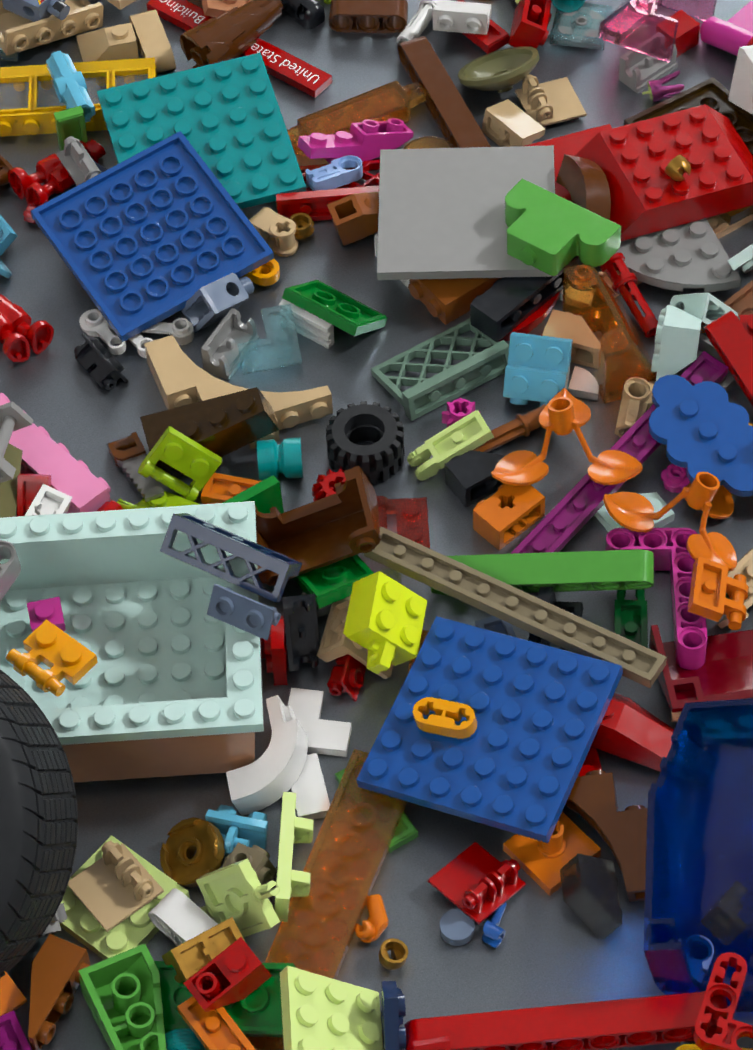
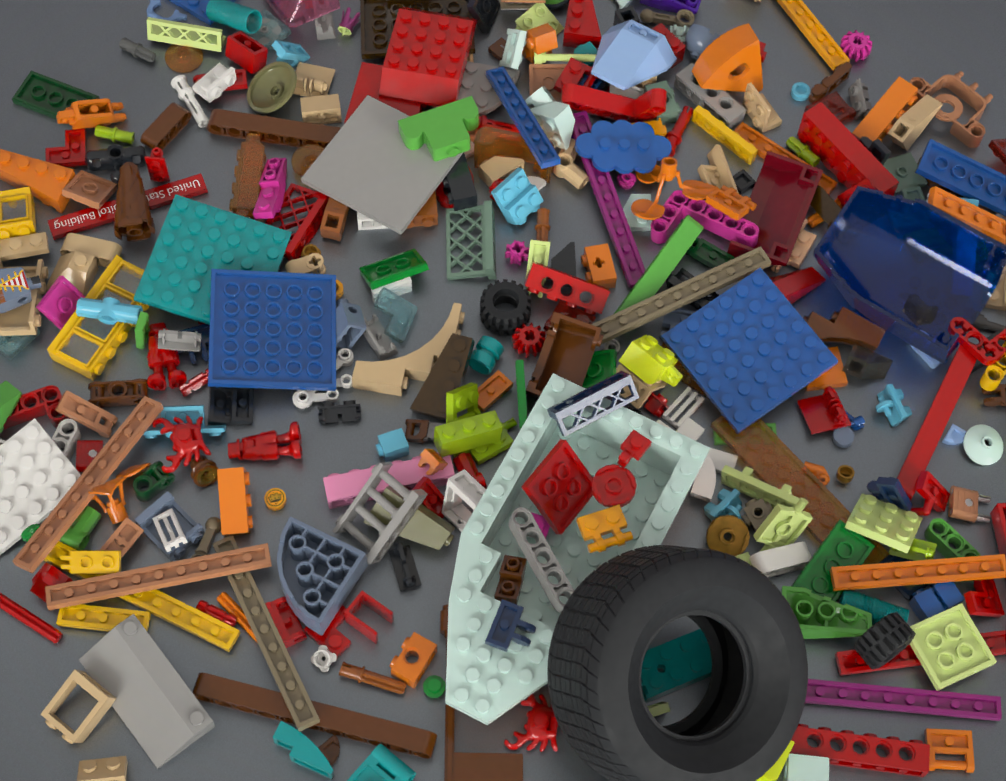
camera: 65 degrees left, 10 degrees up
pearl gold hinge [161,917,245,983] -> none
red slope [183,937,272,1012] -> none
sand blue hinge [207,584,281,640] -> none
light blue piece [305,155,363,191] -> none
light orange beam [412,697,478,739] -> none
orange plant [491,388,643,486] -> none
reddish brown arch [556,154,611,257] -> none
pearl gold hinge [665,155,691,181] -> none
none -> dark pink plate [36,276,86,330]
none -> red hinge [145,147,170,182]
none -> black slope [208,387,254,426]
none -> medium azure slope [272,40,310,68]
none -> medium azure brick [375,428,409,462]
none -> orange tile [418,448,448,475]
none -> lime brick [433,410,503,457]
none -> blue tile [486,66,560,169]
none -> red plate [521,439,593,535]
none -> red brick [524,261,610,315]
none -> red tile [591,464,637,508]
none -> red plate [617,430,652,468]
none -> white tile [662,386,705,429]
none -> medium azure hips [875,384,912,427]

